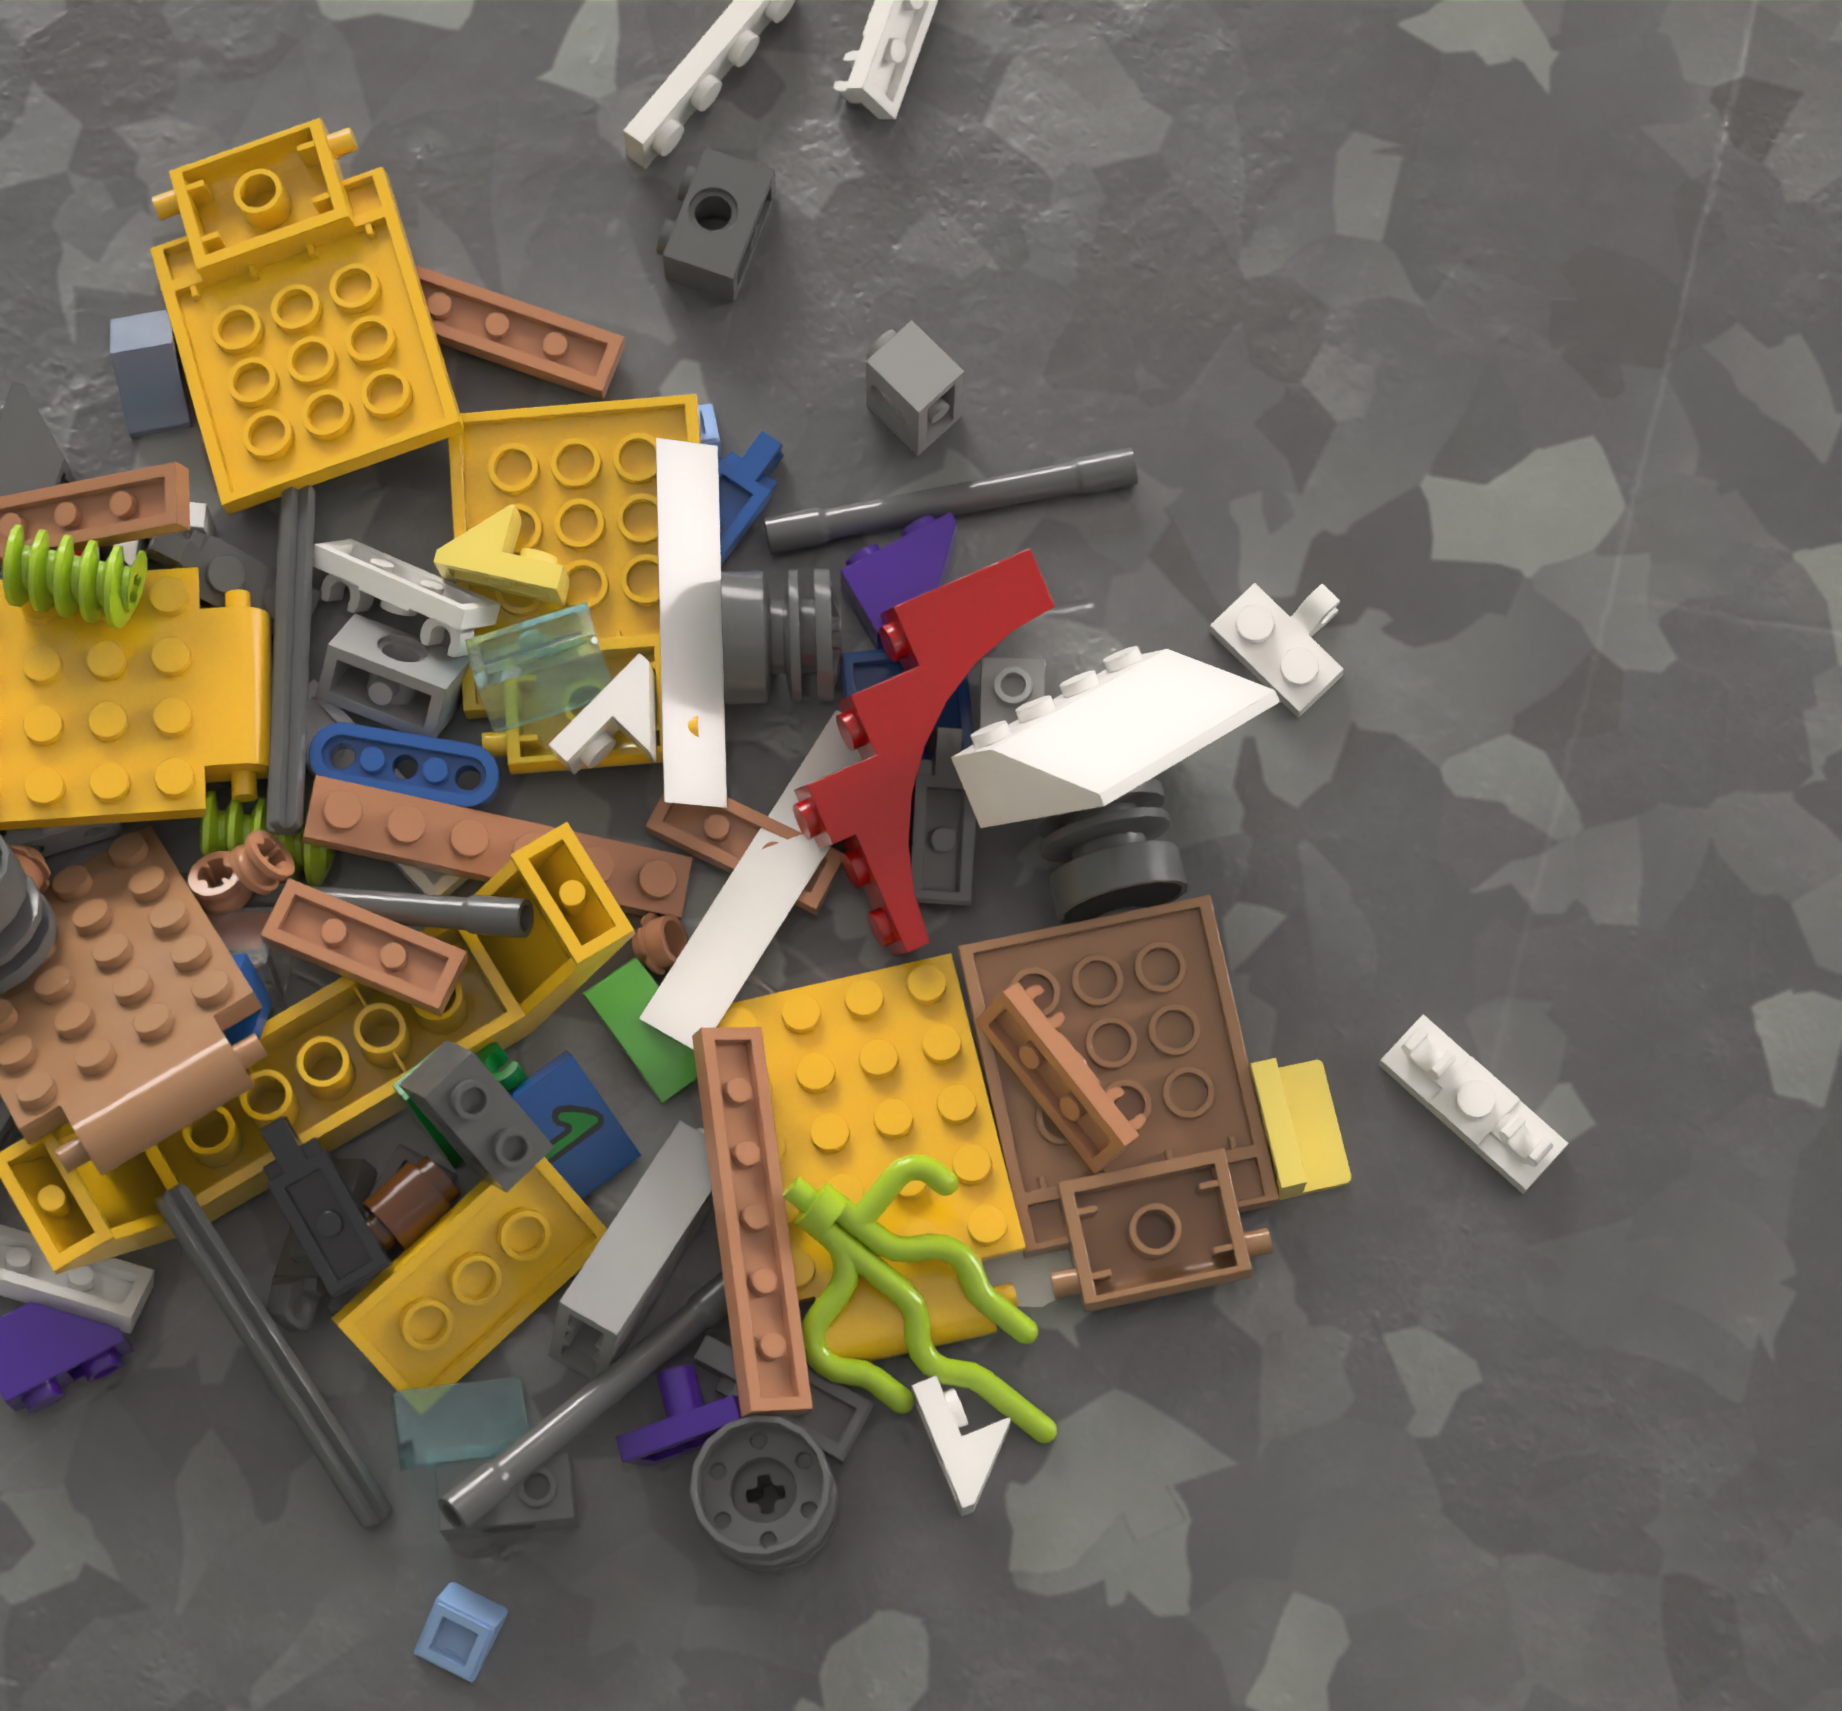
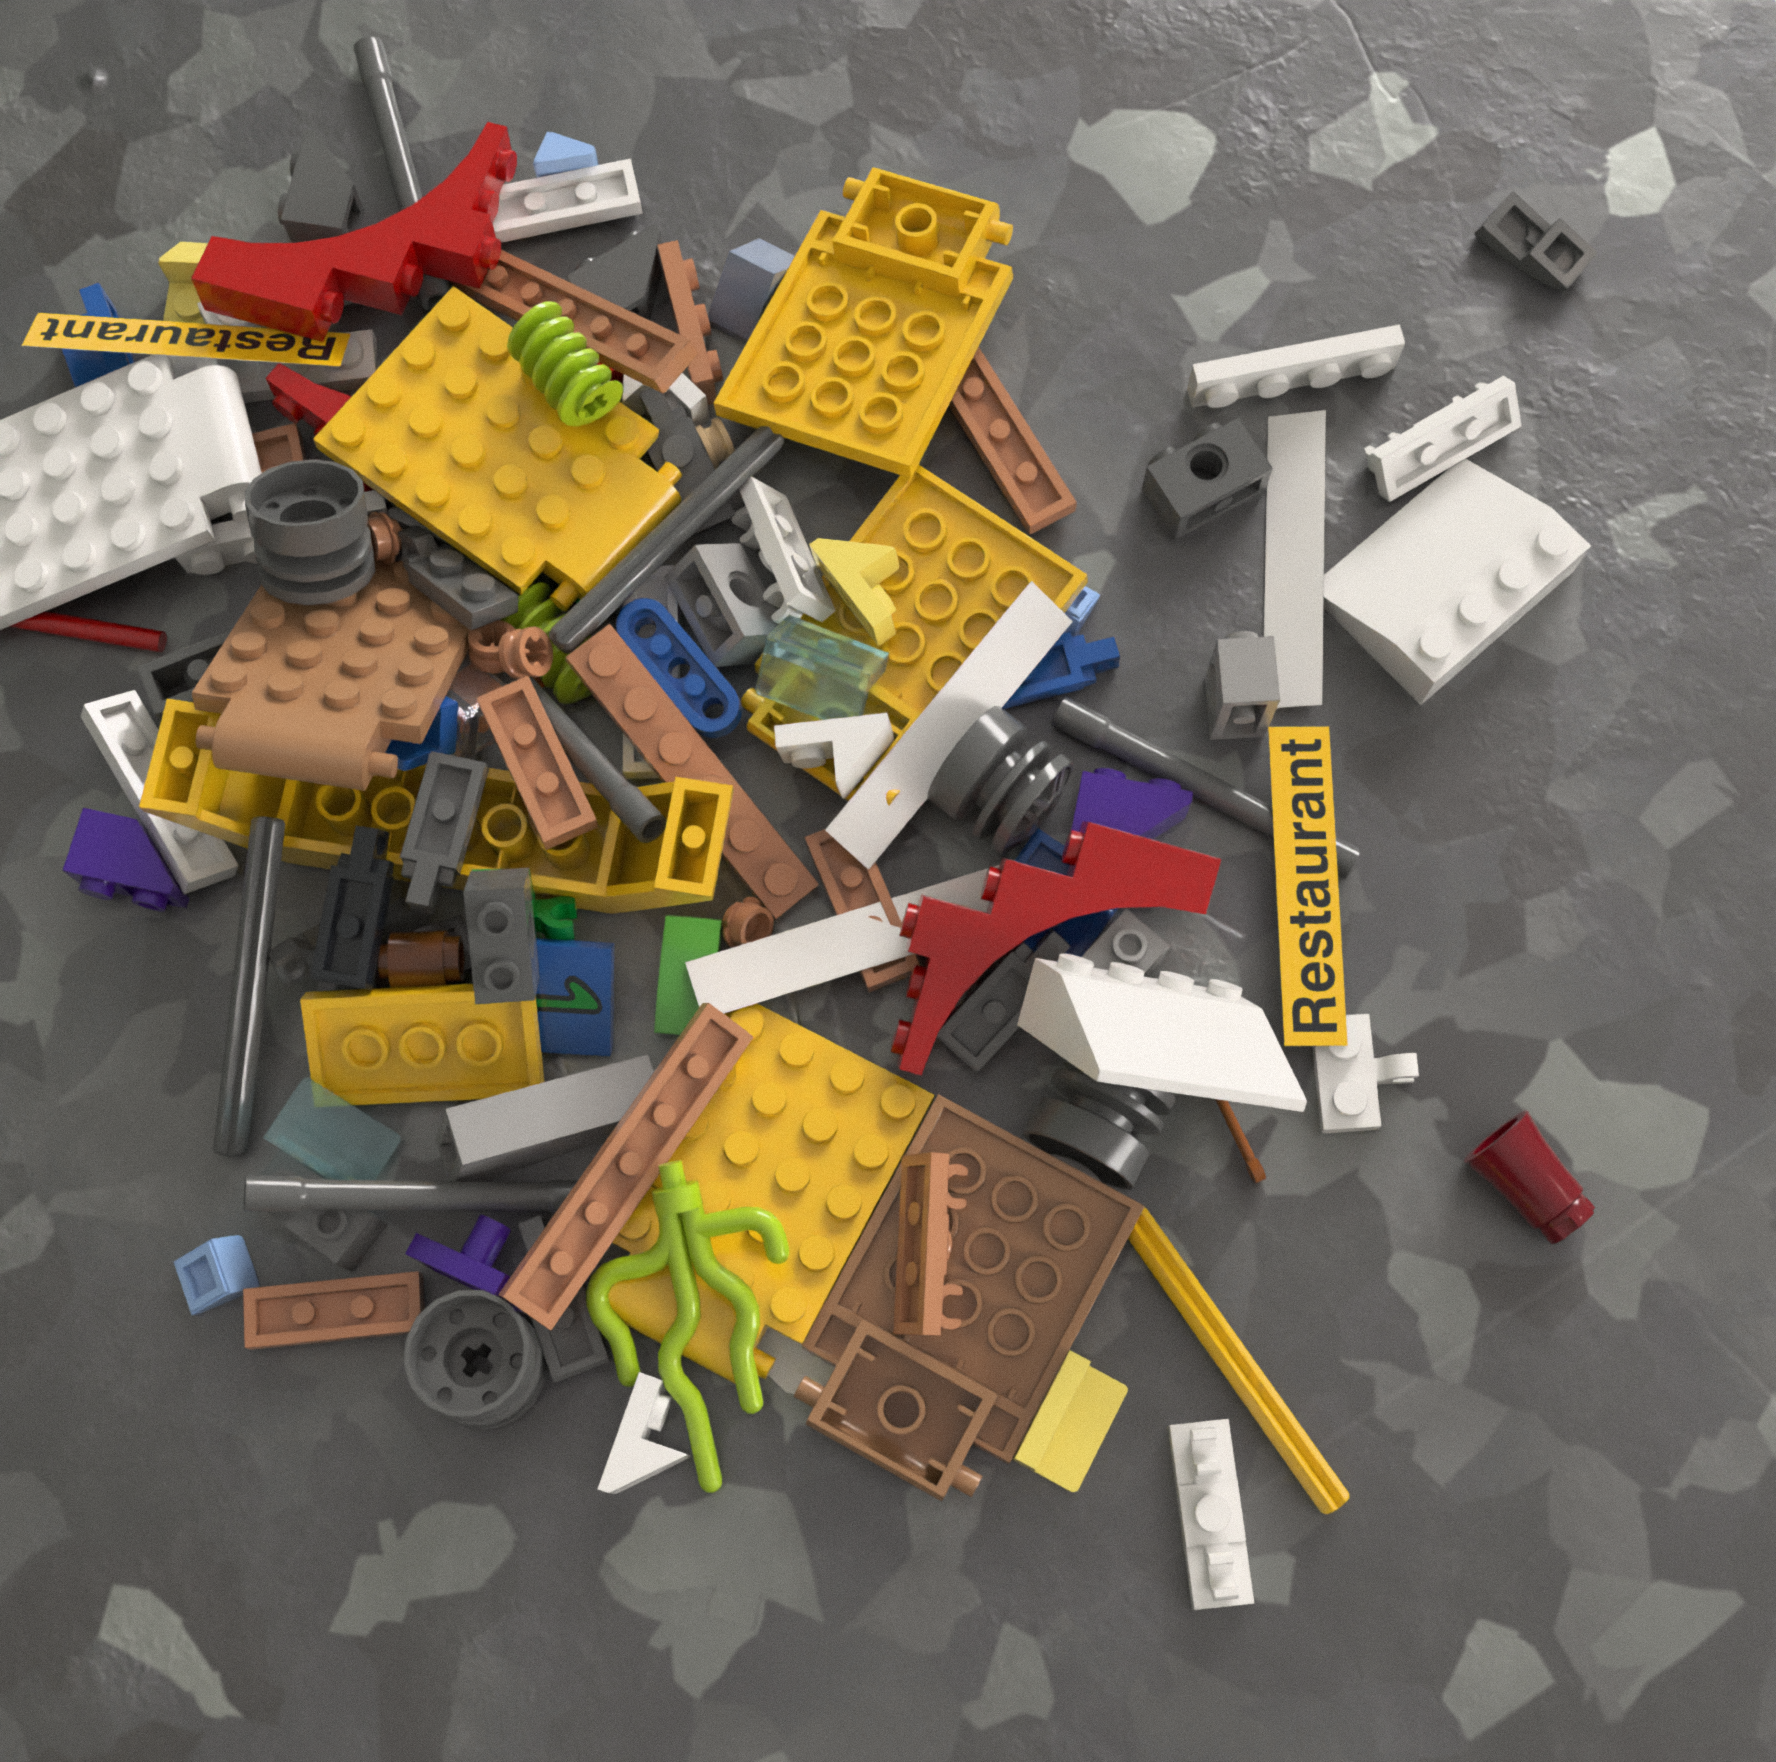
camera: 45 degrees right, 0 degrees up
none -> nougat plate [243,1271,425,1350]
none -> dark grey hinge [398,525,518,631]
none -> dark grey hinge [400,751,489,915]
none -> nougat plate [657,240,724,405]
none -> tan bush [695,417,735,470]
none -> yellow axle [1128,1207,1349,1514]
none -> dark orange hinge [1215,1099,1266,1184]
none -> white sticker [1264,410,1326,708]
none -> yellow sticker [1268,727,1348,1046]
none -> white slope [1323,459,1591,705]
none -> dark red plant [1464,1110,1595,1244]

